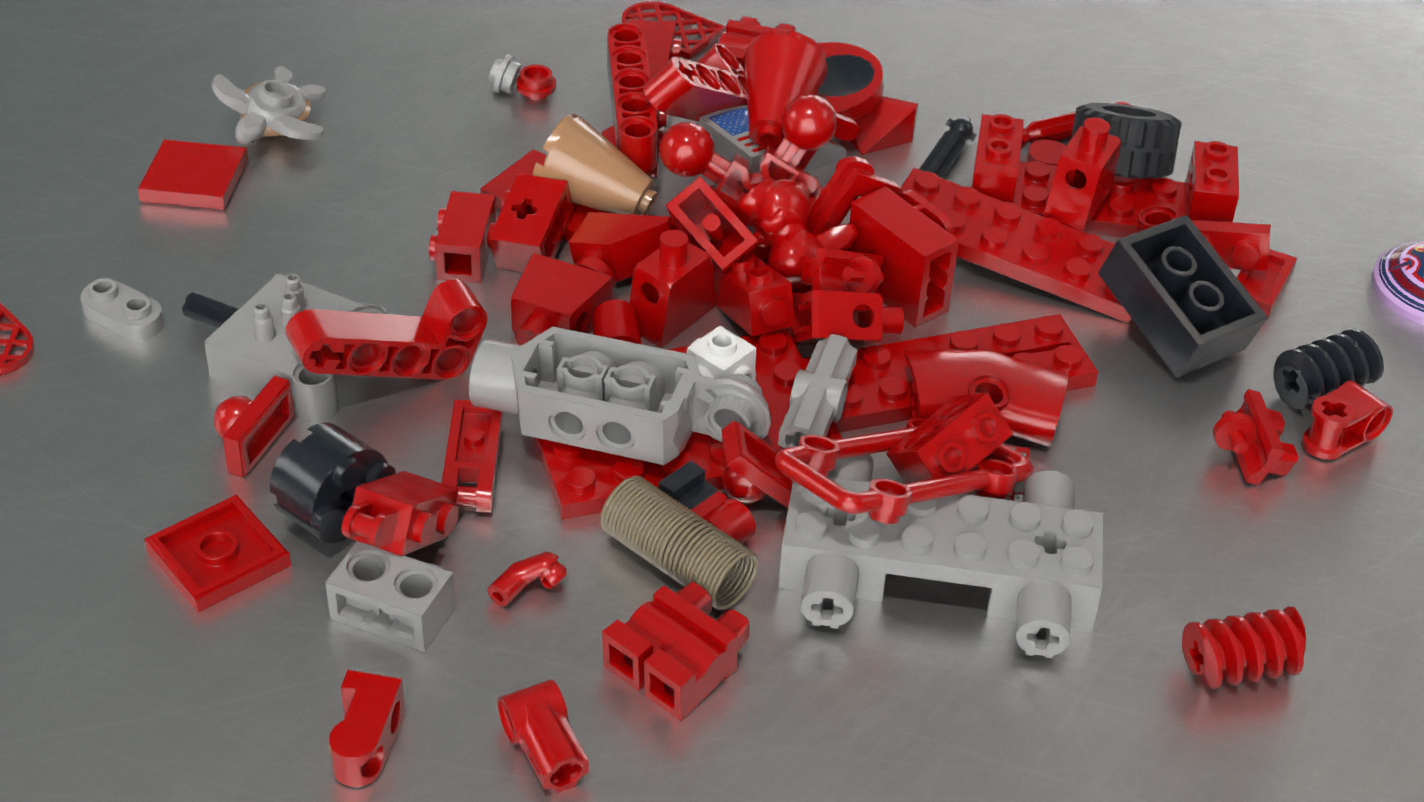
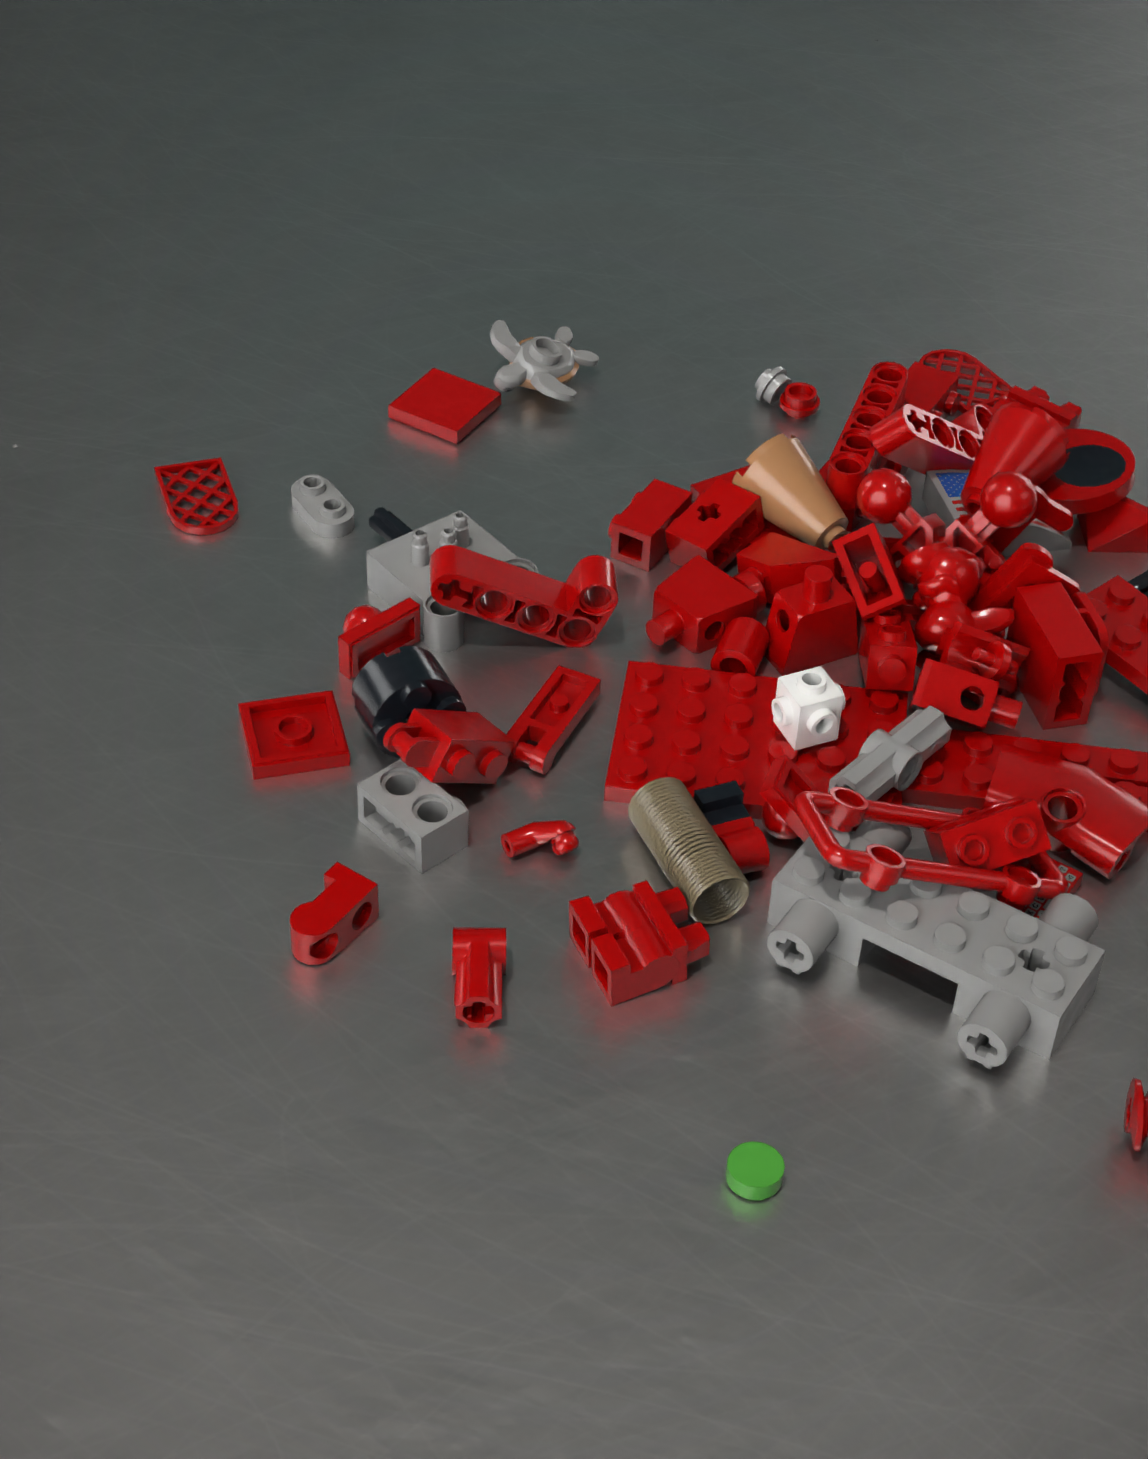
camera: 25 degrees right, 0 degrees up
light grey brick [469,327,771,465] -> none

